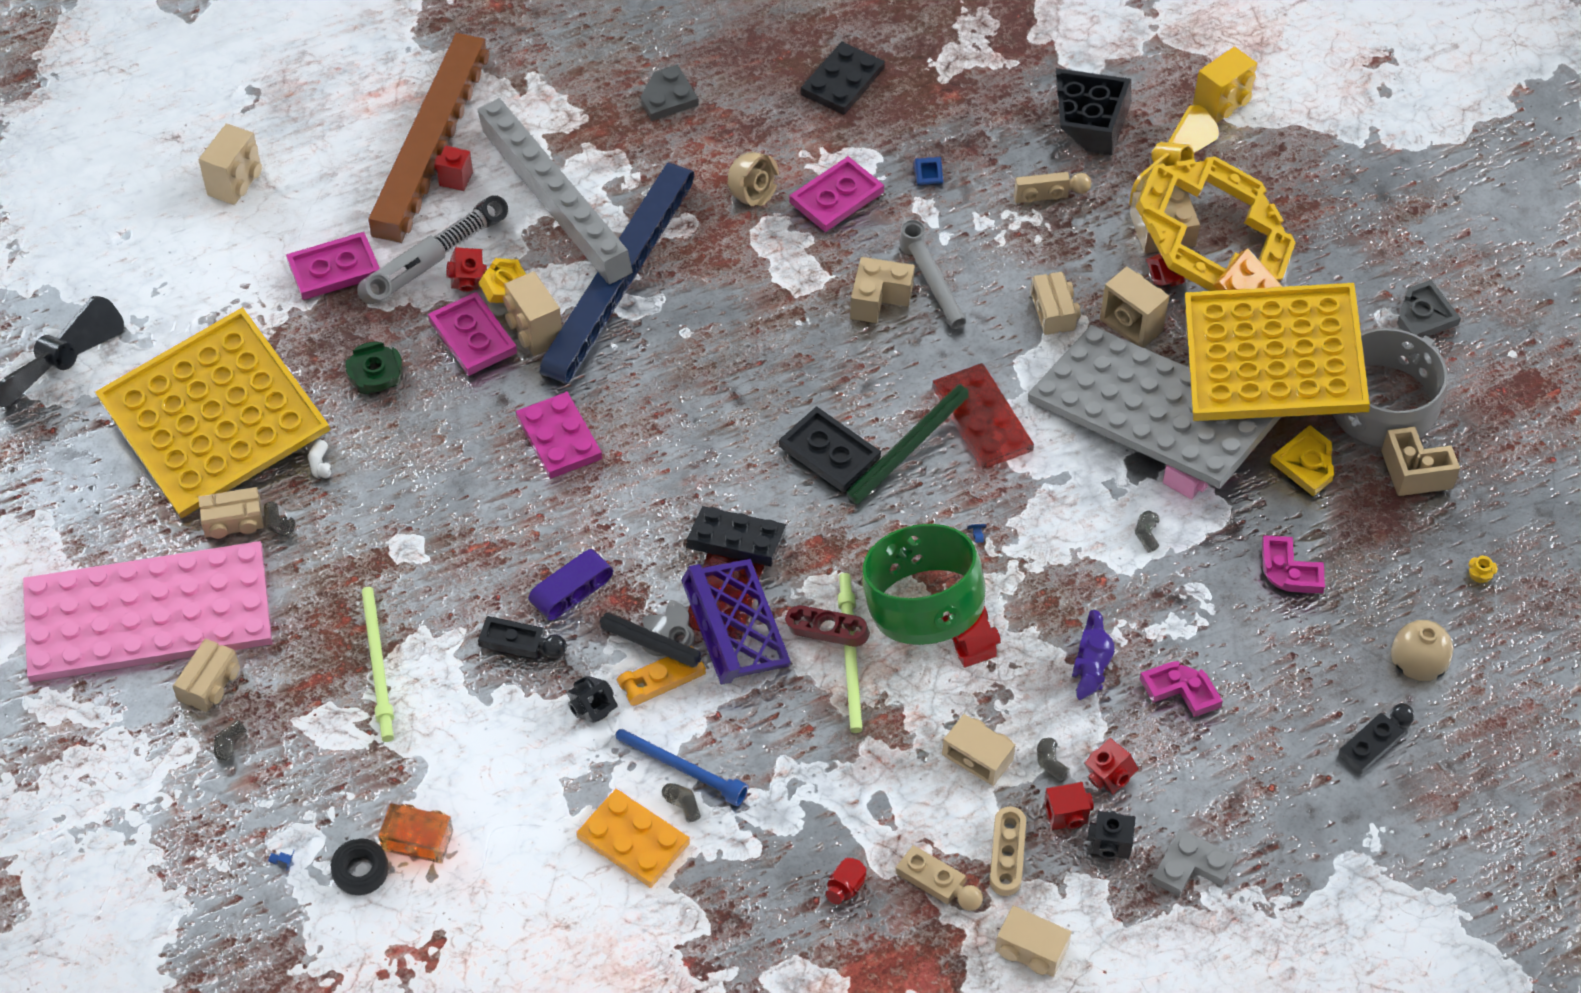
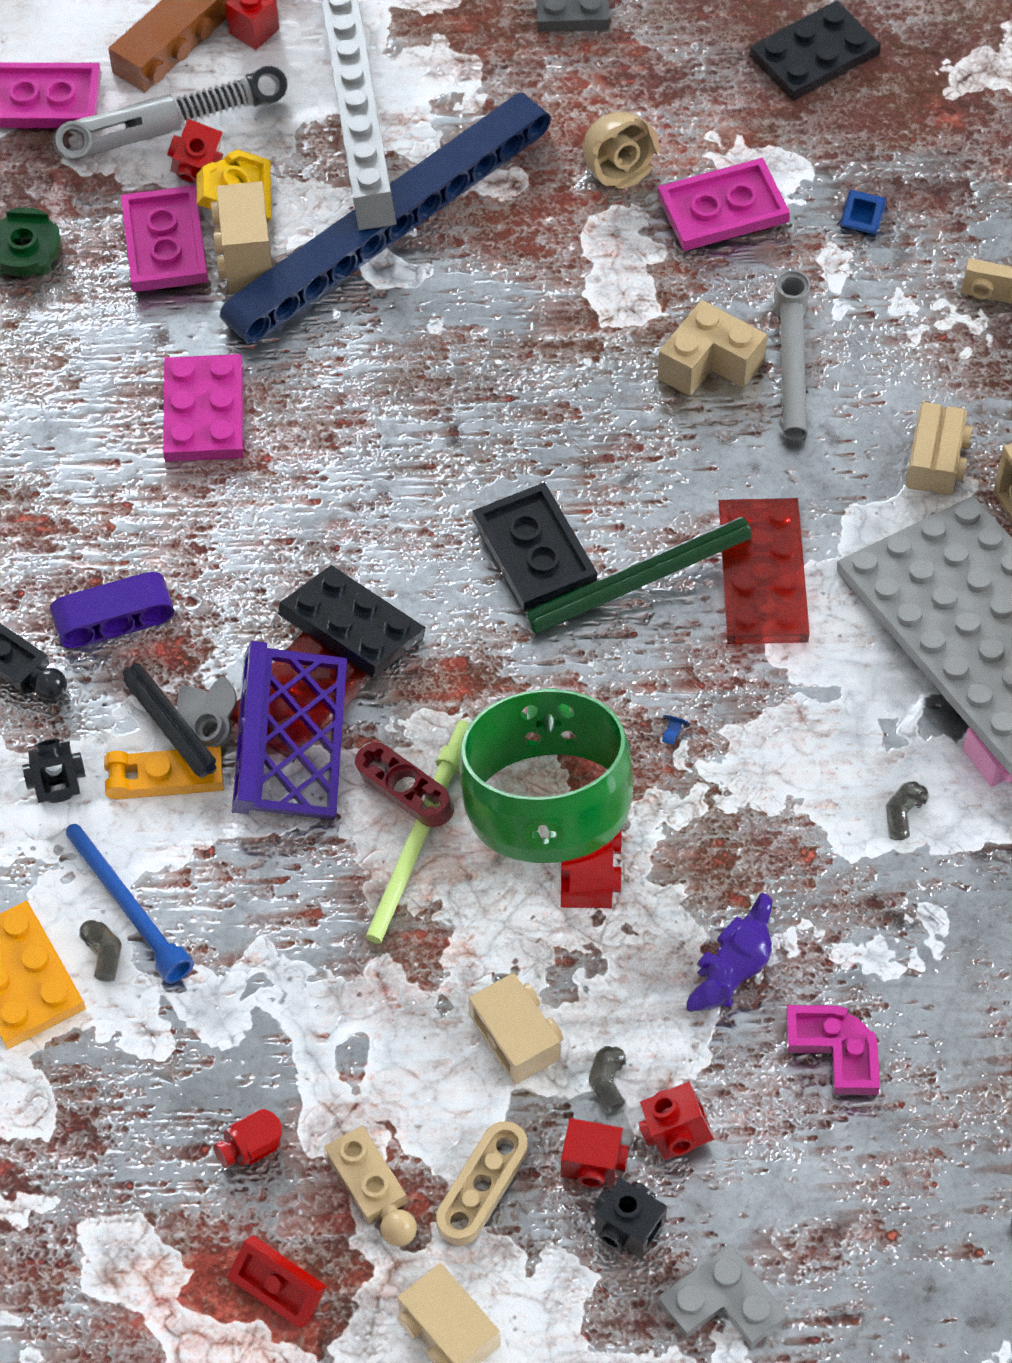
camera: 25 degrees right, 5 degrees up
none -> red plate [227,1235,327,1329]

